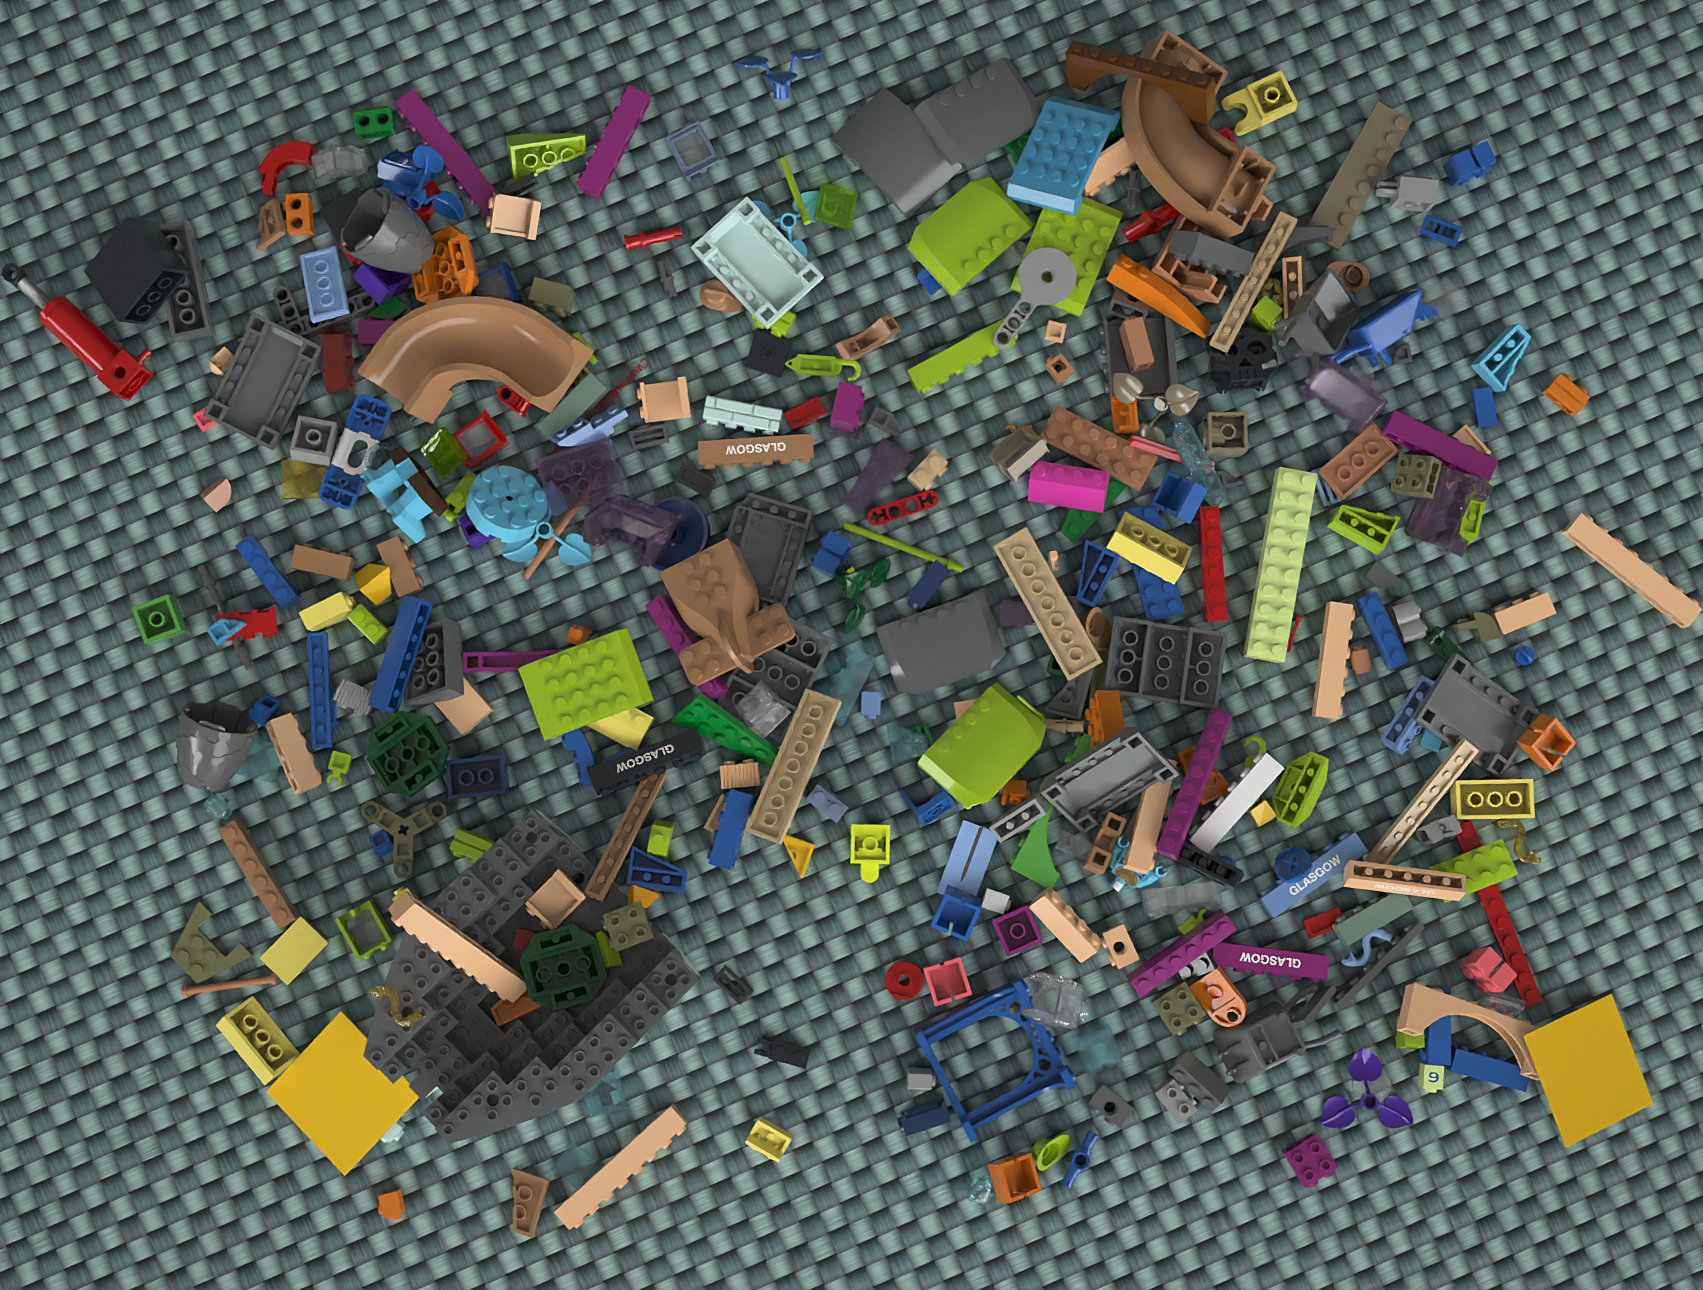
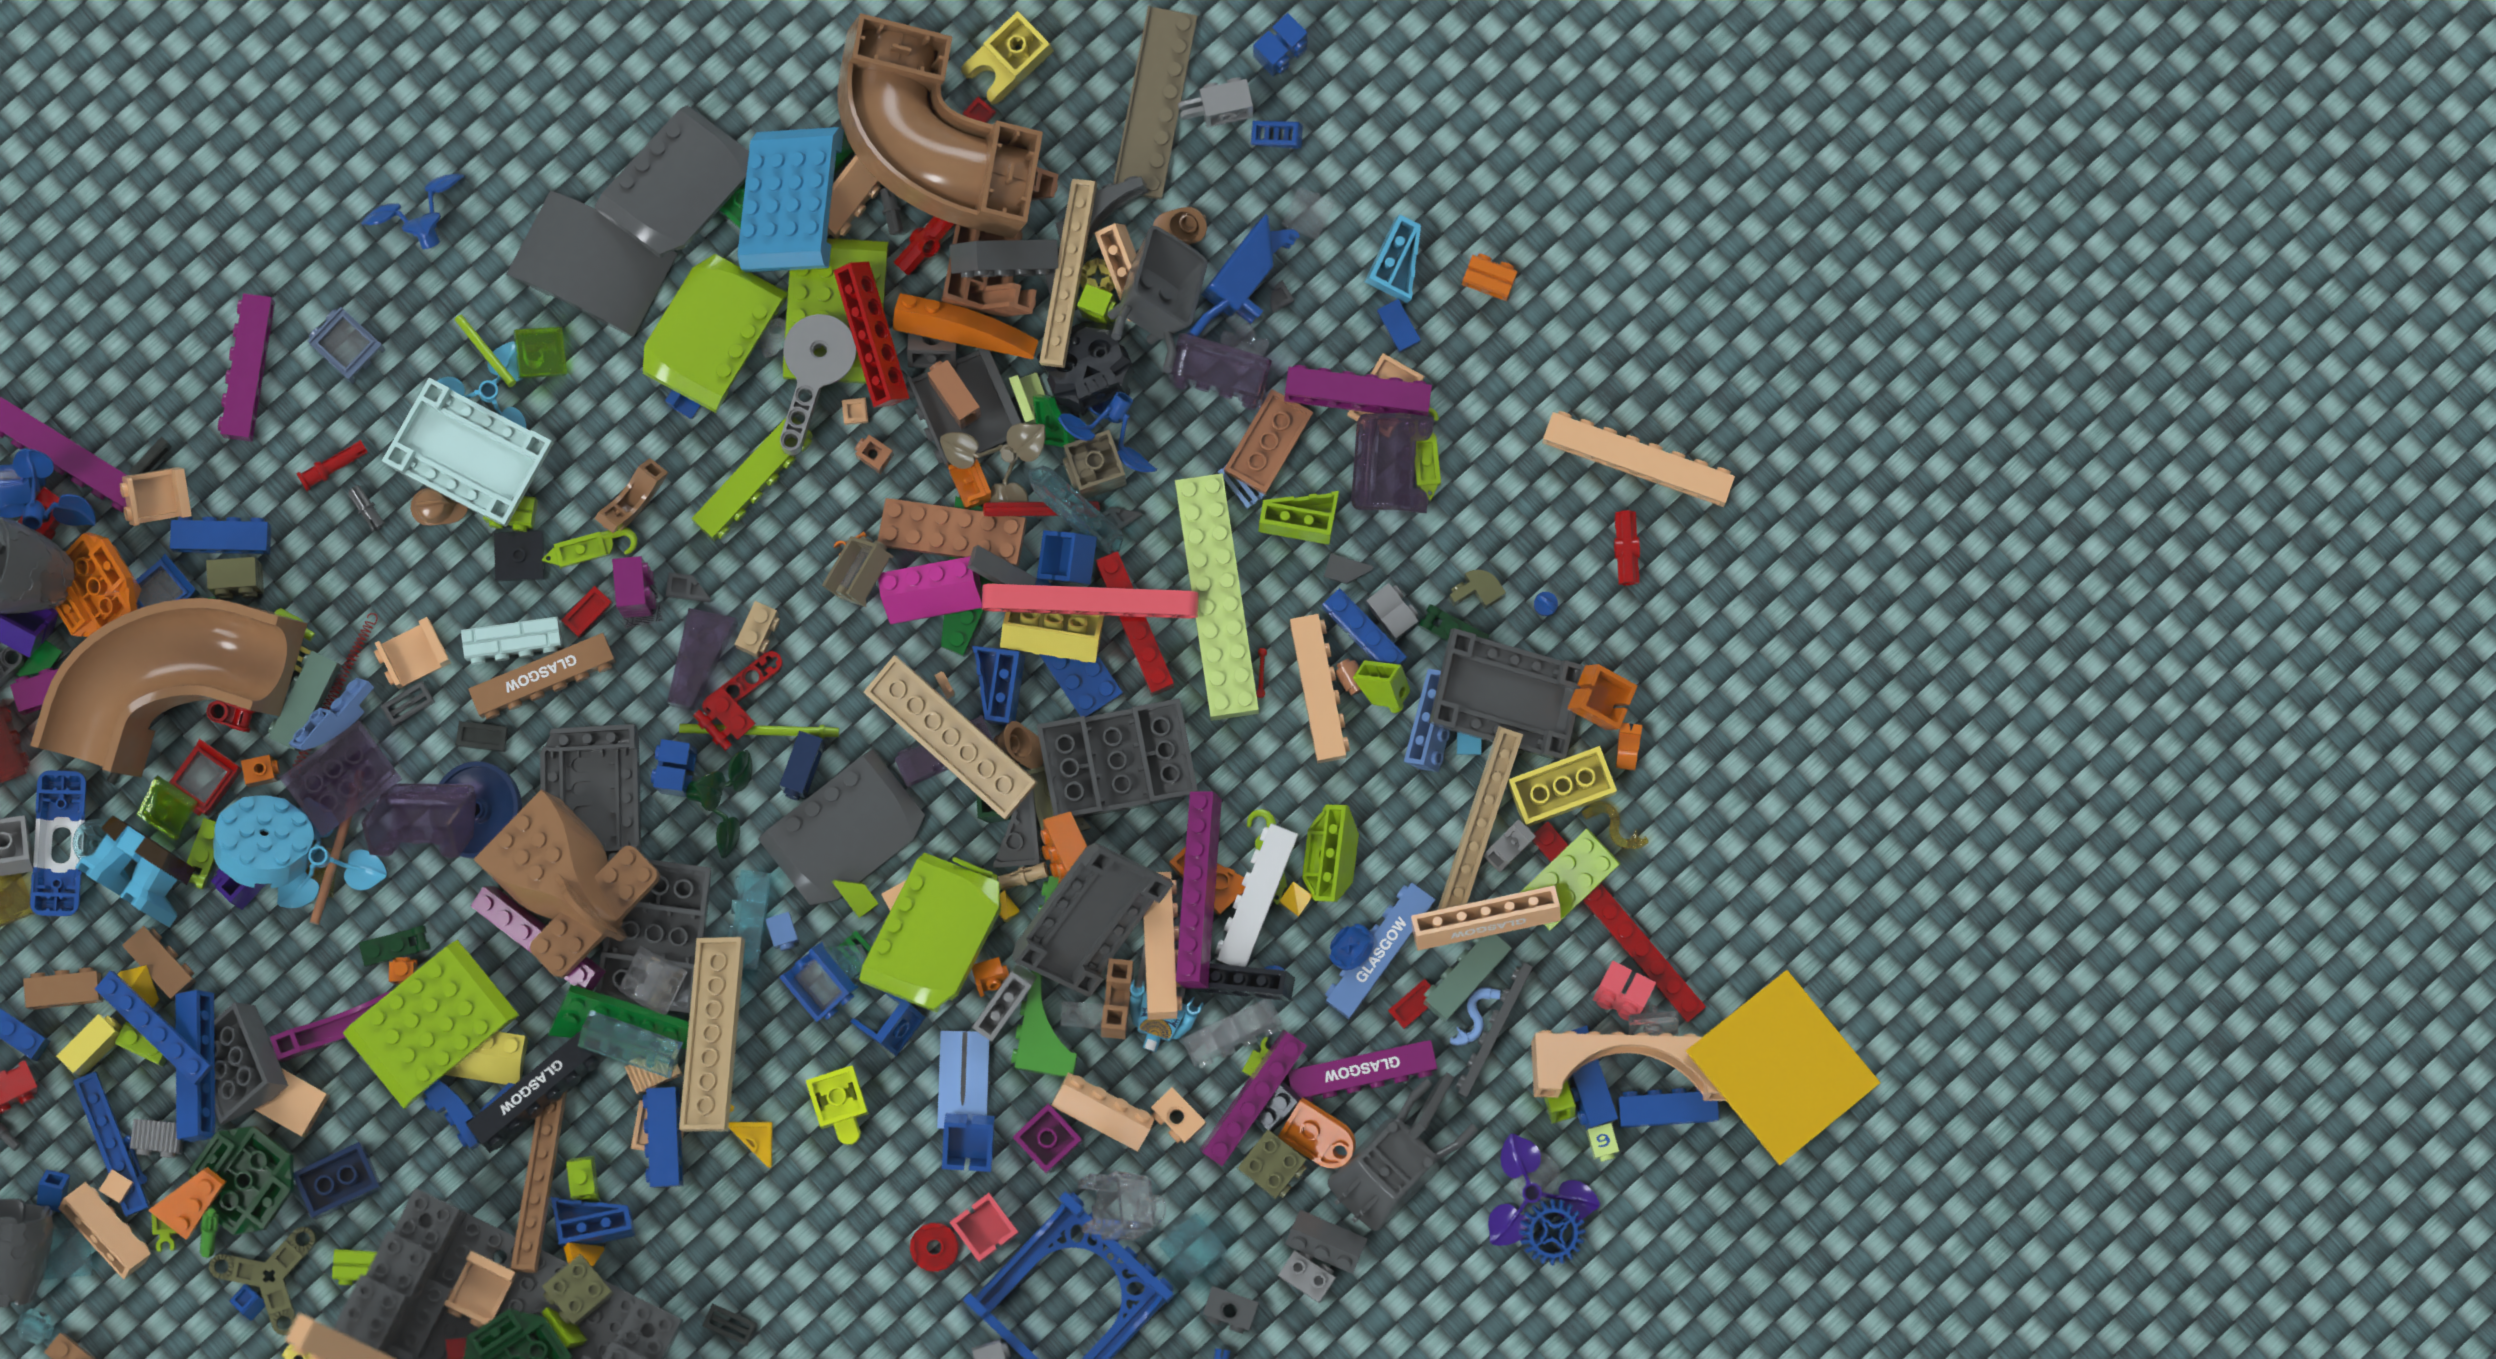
camera: 15 degrees left, 5 degrees down
lime wedge [506,133,586,181] -> none
sand blue window [806,782,850,823] -> none
white brick [982,888,1011,914] -> none
reddish brown arch [1065,40,1216,124] -> none
magenta brick [1281,1131,1338,1188] -> none
olive brick [1390,454,1442,499] -> none
light nougat brick [1489,591,1556,636] -> none
none -> blue plate [95,970,213,1085]
none -> light nougat tile [99,1170,134,1203]
none -> orange wing [148,1167,226,1240]
none -> blue brick [170,517,271,555]
none -> bright green piece [199,1208,219,1258]
none -> orange brick [241,755,280,788]
none -> dark green plate [359,925,431,967]
none -> clear light blue brick [578,1010,683,1079]
none -> red plate [693,688,756,751]
none -> blue window [779,941,858,1022]
none -> lime tile [832,880,879,918]
none -> red brick [833,261,909,407]
none -> dark grey tile [967,545,1037,585]
none -> coral beam [982,584,1199,618]
none -> yellow slope [999,890,1020,922]
none -> yellowish green panel [1009,373,1045,424]
none -> green tile [1033,394,1075,447]
none -> blue plant [1058,392,1158,472]
none -> lime torso [1353,660,1410,713]
none -> blue gear [1519,1198,1586,1265]
none -> red piece [1614,510,1640,586]
none -> orange leg [1616,722,1642,771]

